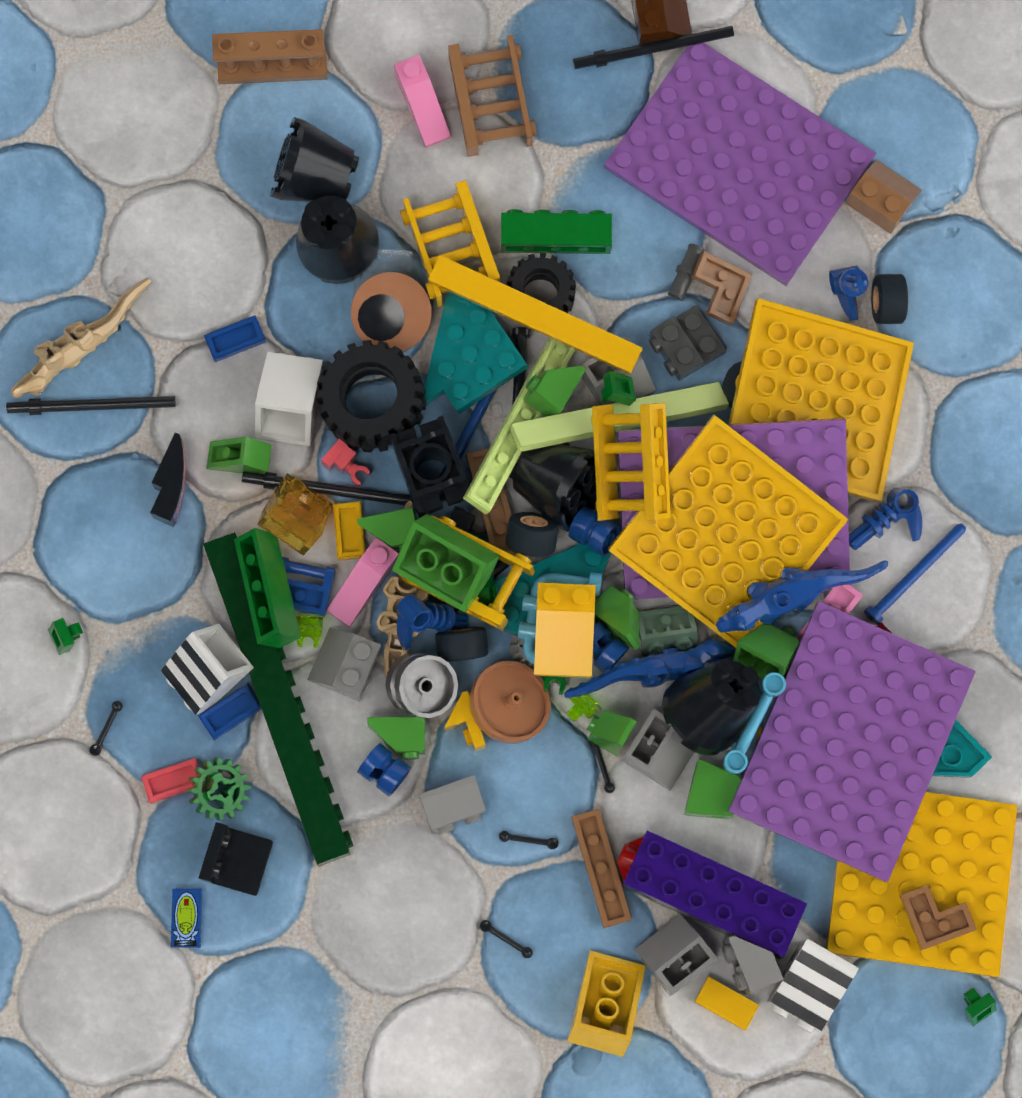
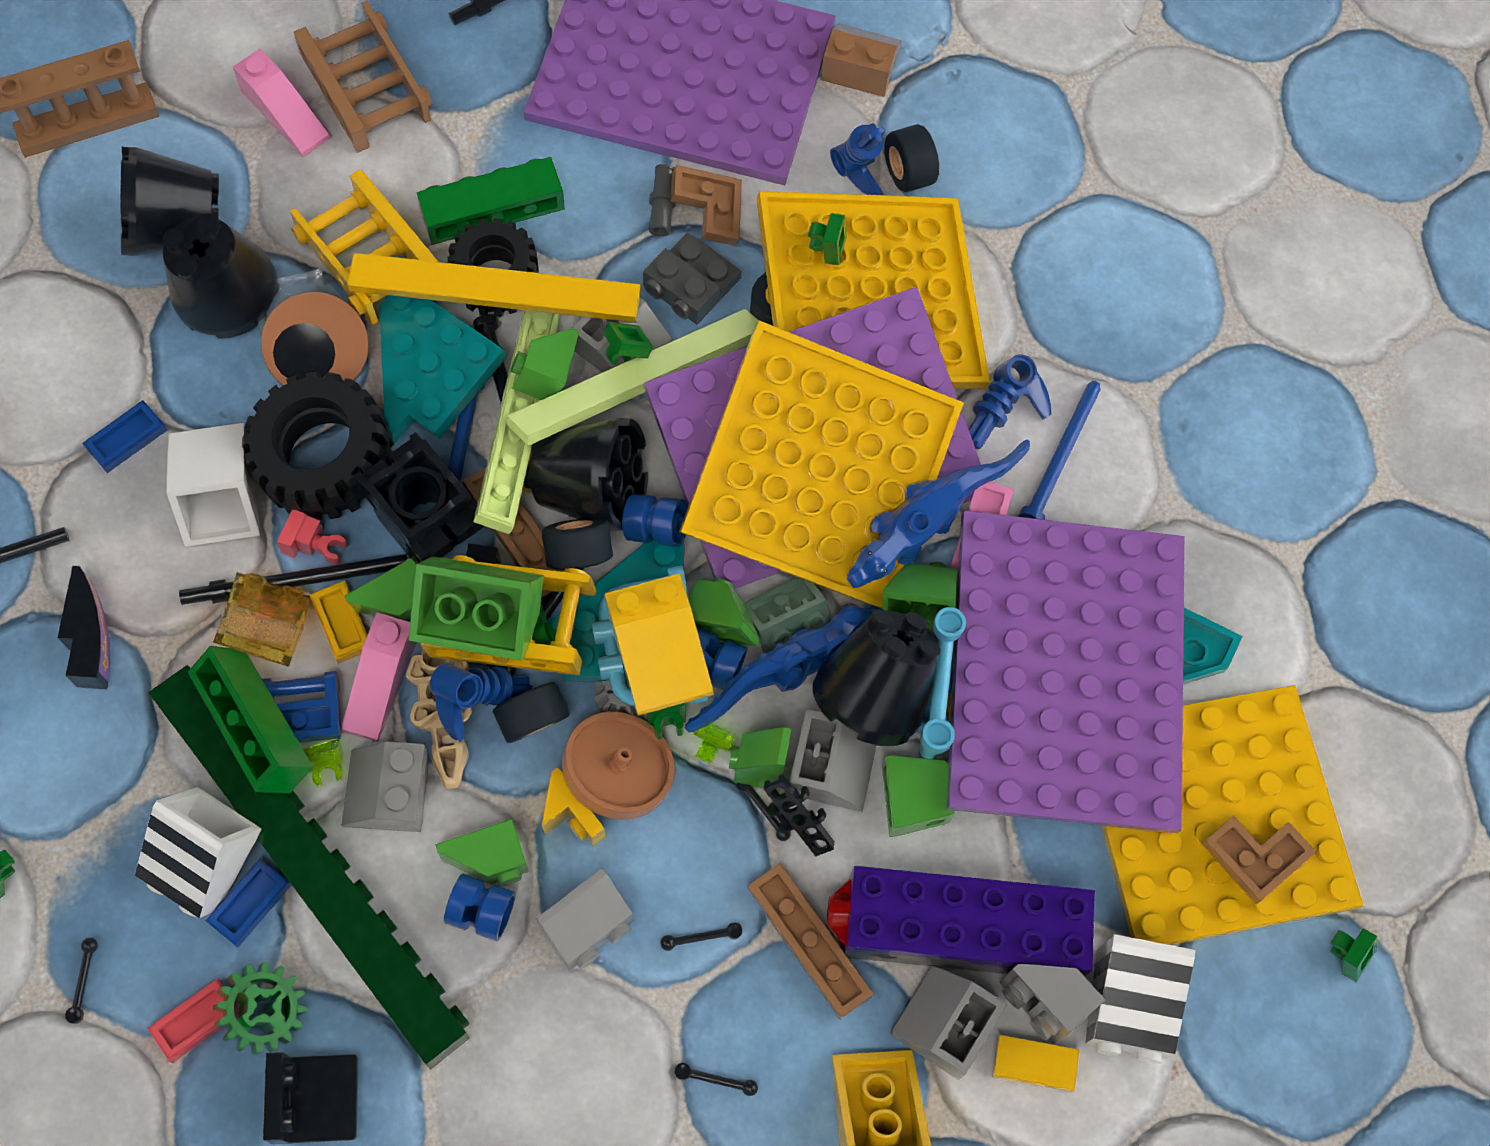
camera: 20 degrees left, 10 degrees down
bright green slope [206,437,272,473] -> none
flat silver wheel [385,652,458,718] -> none
yellow fence [591,403,671,521] -> none
none -> black piece [764,774,835,857]
none -> green tile [808,213,847,265]

